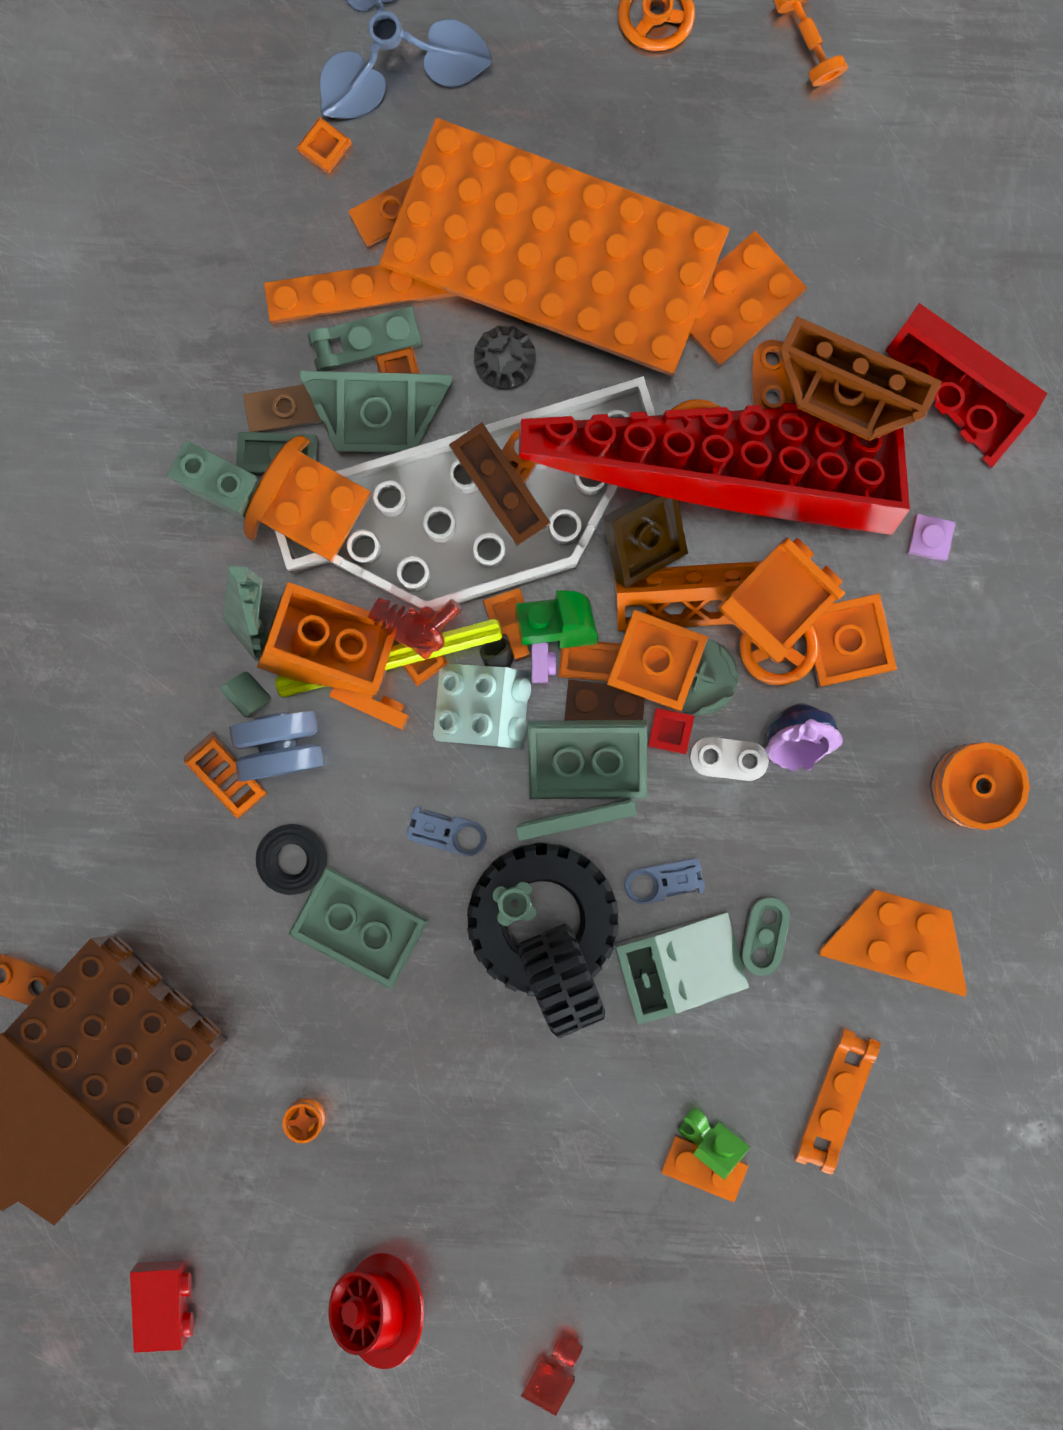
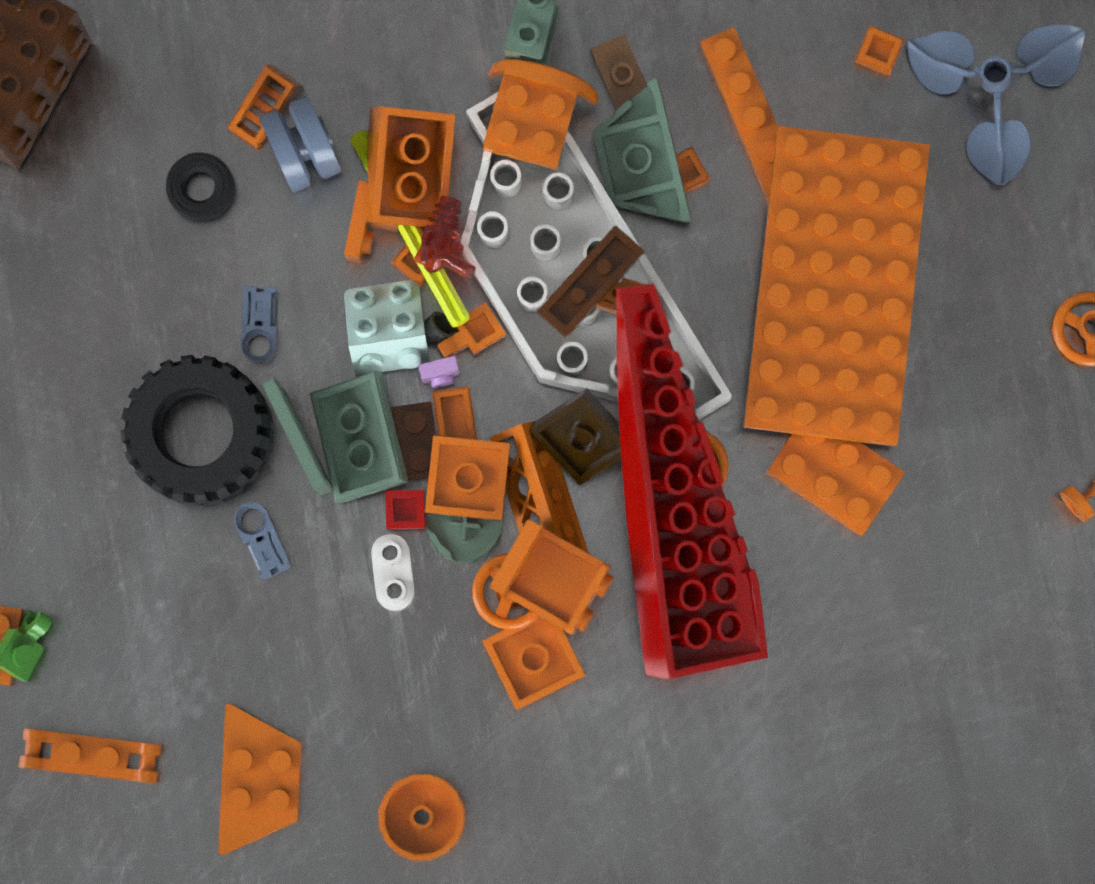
camera: 80 degrees right, 5 degrees down
sand green slope [220,672,271,718] -> none
sand green wedge [222,565,268,661] -> none
sand green plate [236,432,318,474] -> none
sand green tile [288,865,429,990] -> none
sand green plate [307,306,423,371] -> none
orange plate [348,176,413,248] -> none
dark grey gear [474,325,536,388] -> none
sand green plate [493,882,537,926] -> none
green brick [515,590,598,649] -> none
black tyre [519,923,605,1038] -> none
slope [614,912,749,1025] -> none
sand green plate [741,897,790,976] -> none
orange plate [751,339,792,409] -> none
lavender hair [765,703,843,772] -> none
dark orange wedge [779,316,942,441] -> none
red wedge [885,303,1047,468] -> none
lavender plate [907,514,956,562] -> none

